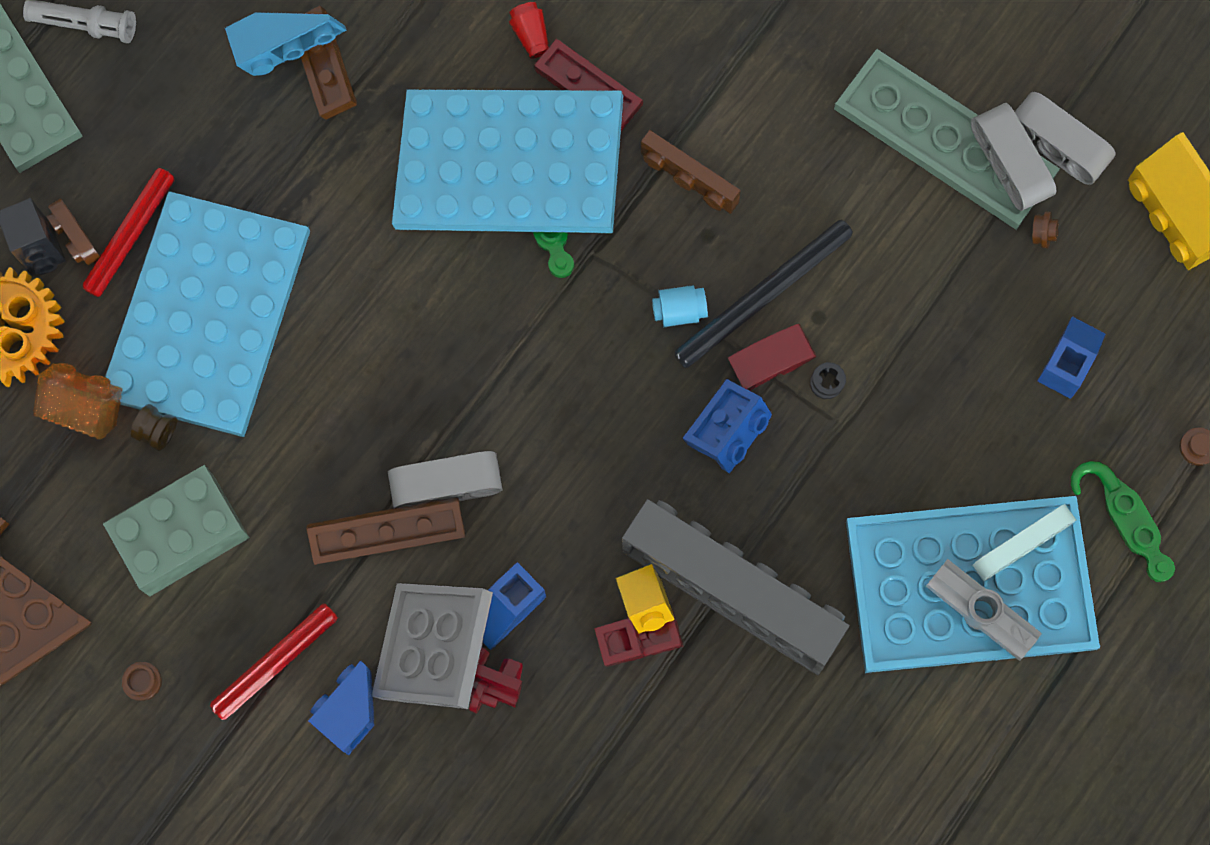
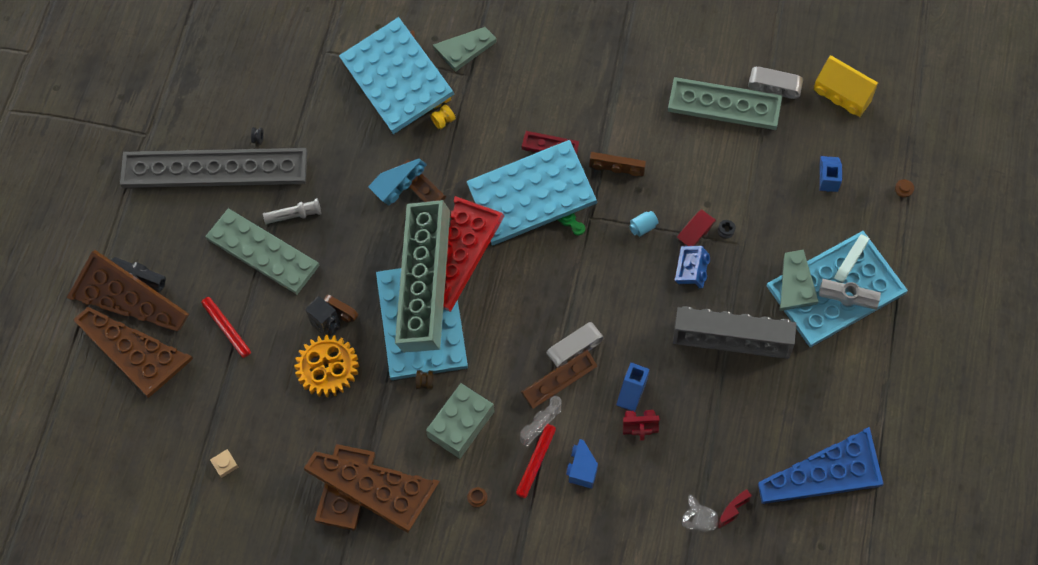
camera: 25 degrees left, 10 degrees down
clear orange brick [33,363,123,439] -> none
red axle [83,168,174,297] -> none
light grey plate [372,583,493,709] -> none
red cone [509,2,549,59] -> none
dark red slope [594,608,683,666] -> none
yellow brick [616,564,675,634] -> none
black axle [674,219,853,368] -> none
light grey beam [971,103,1056,211] -> none
reddish brown plate [1032,211,1059,248] -> none
green piece [1071,461,1175,582] -> none
none -> sand green brick [395,200,450,353]
none -> red wing [443,196,505,312]
none -> clear plate [520,396,562,447]
none -> sand green wing [780,250,818,311]

